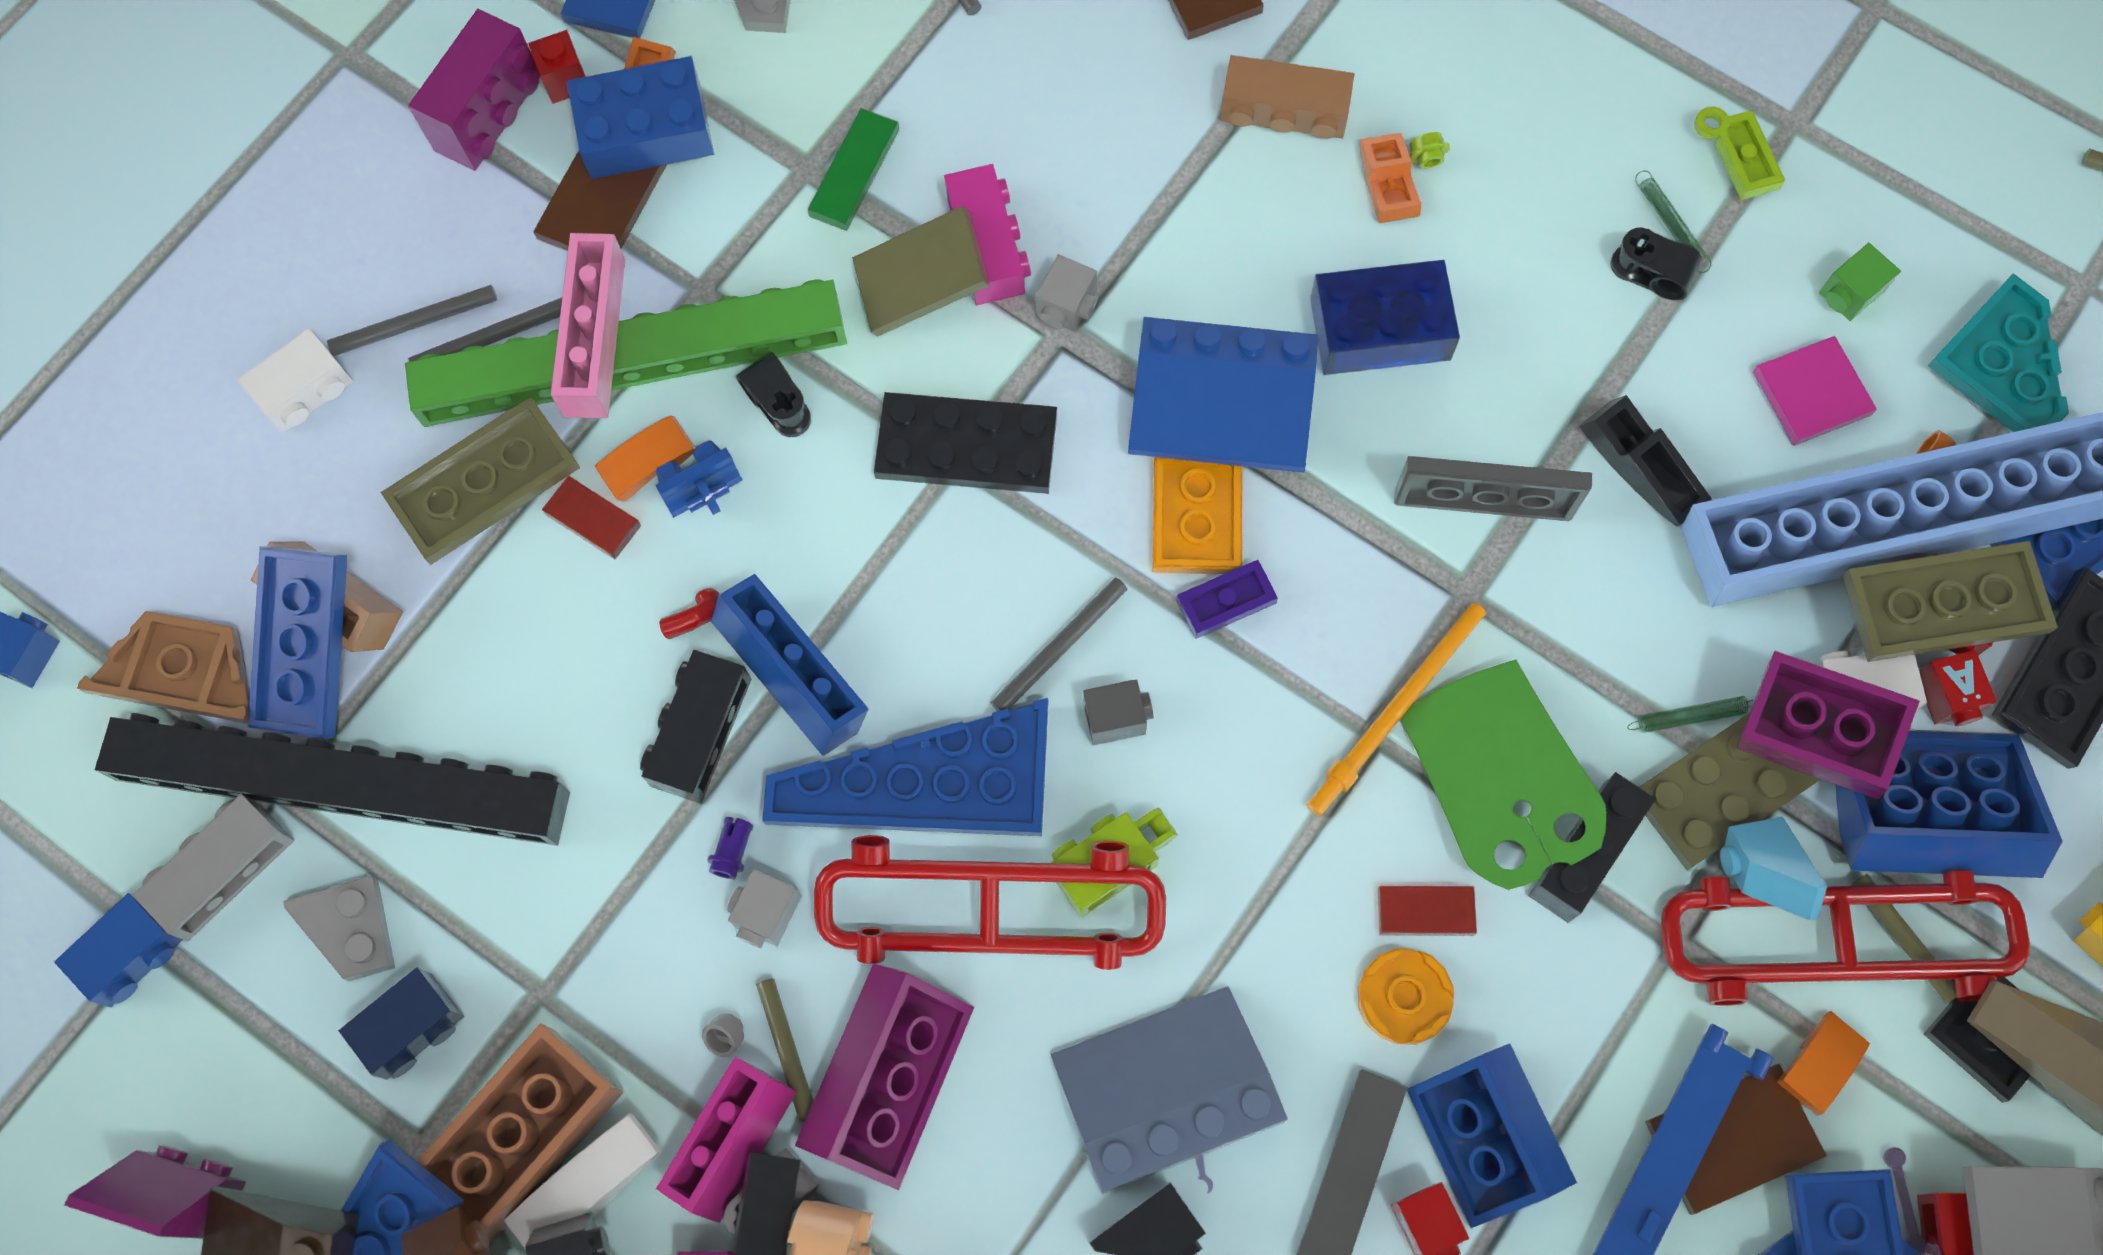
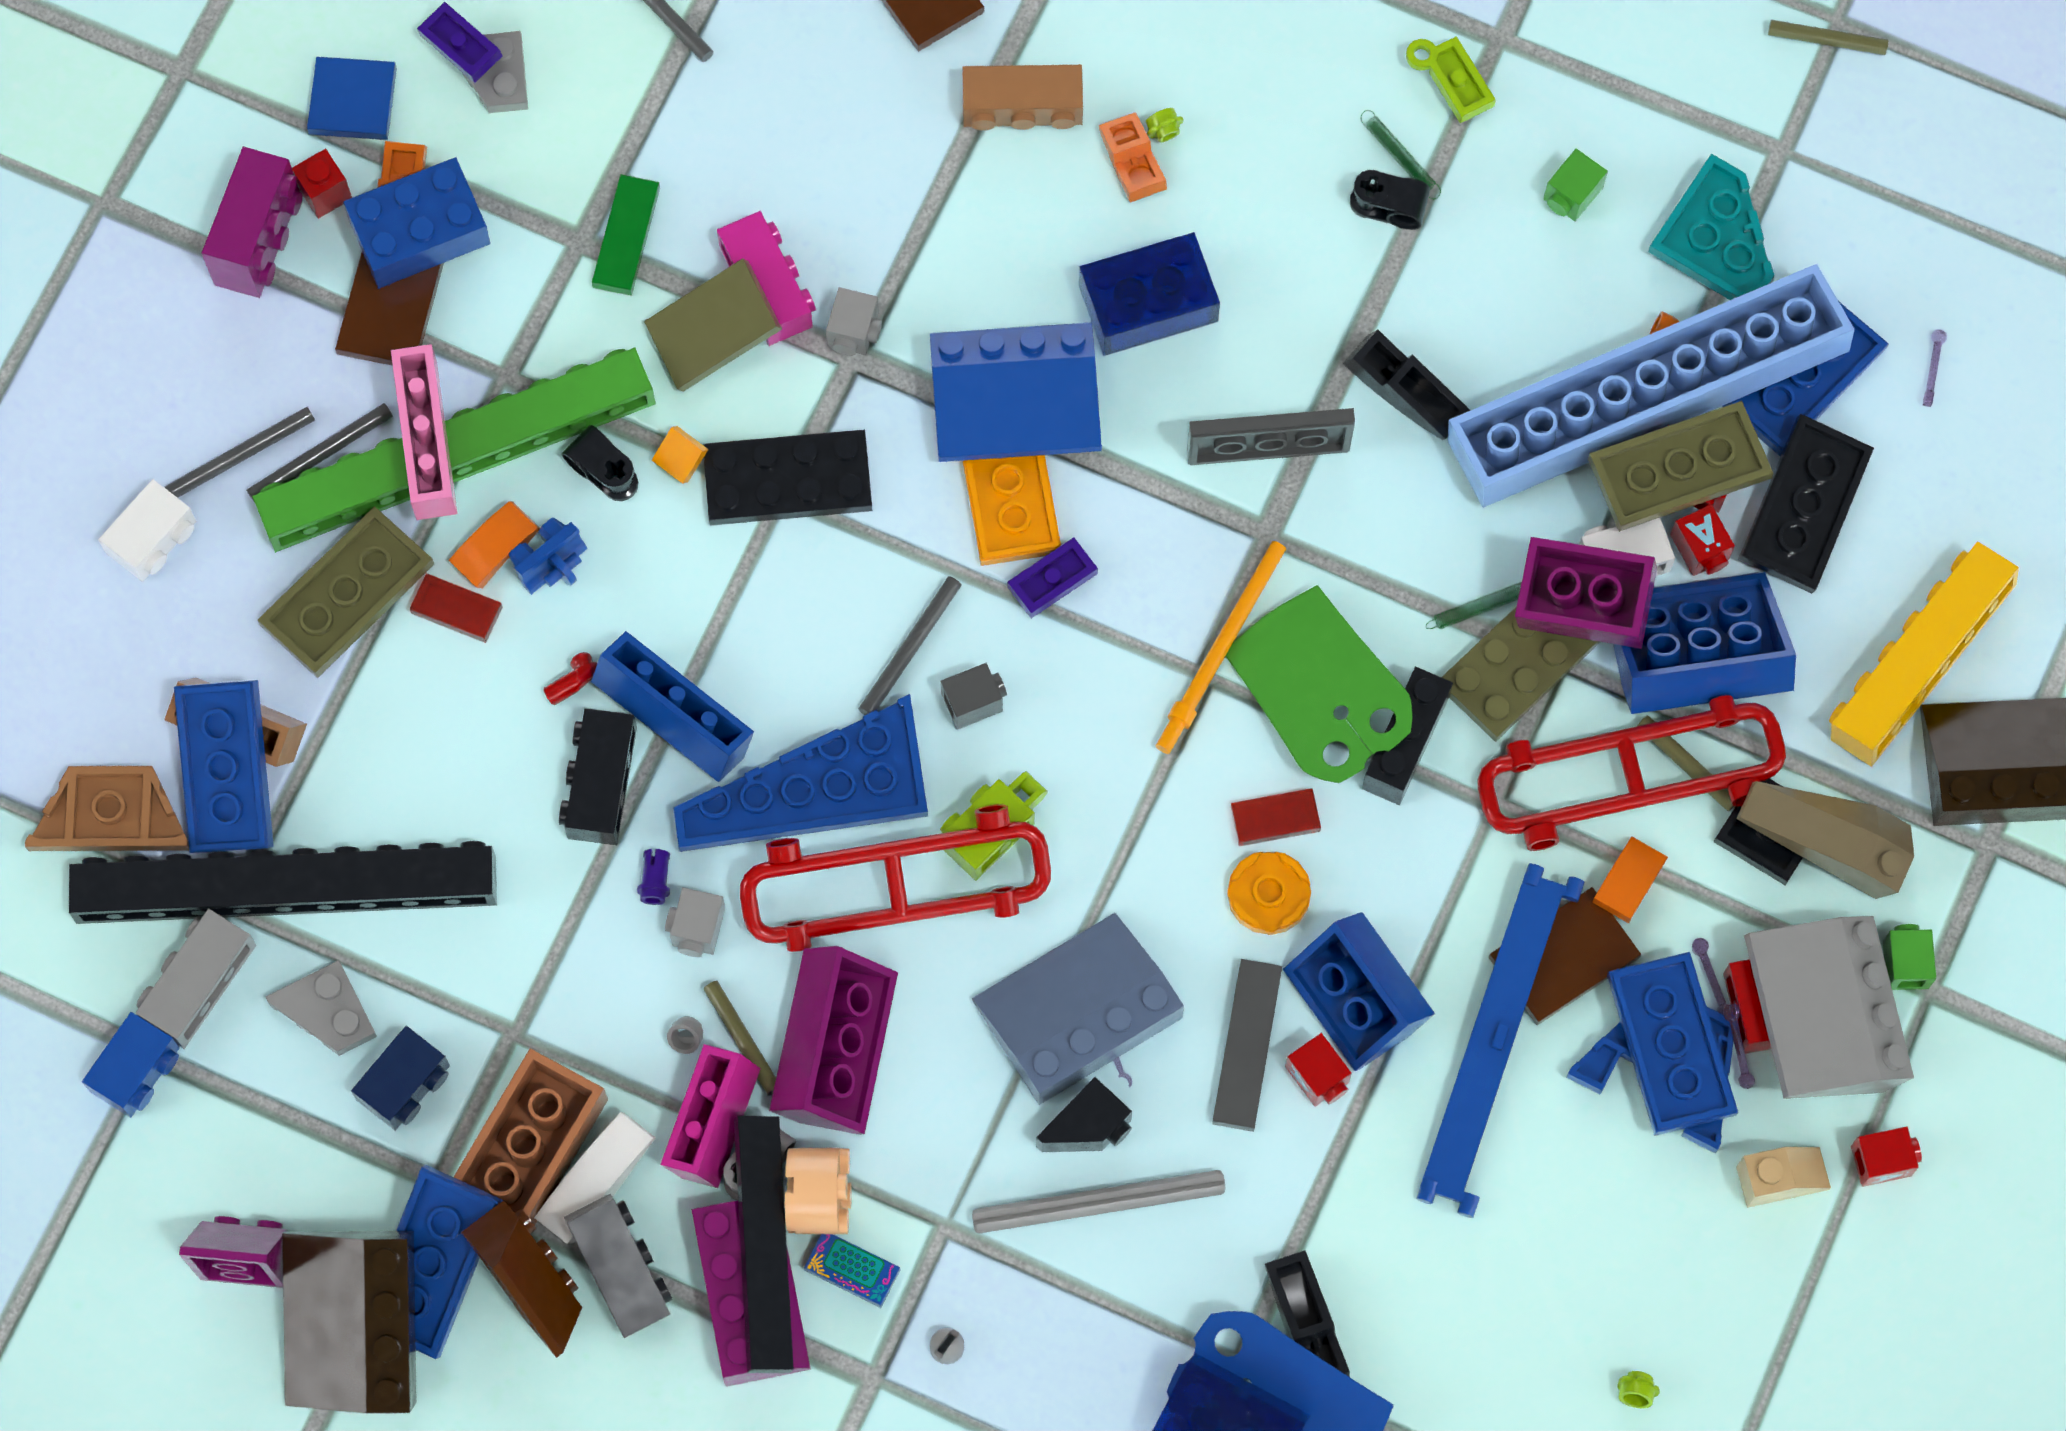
camera: 15 degrees left, 0 degrees up
medium azure slope [1720,817,1827,920] -> none
dark pink tile [1753,336,1877,446] -> none
none -> light orange tile [652,426,709,484]

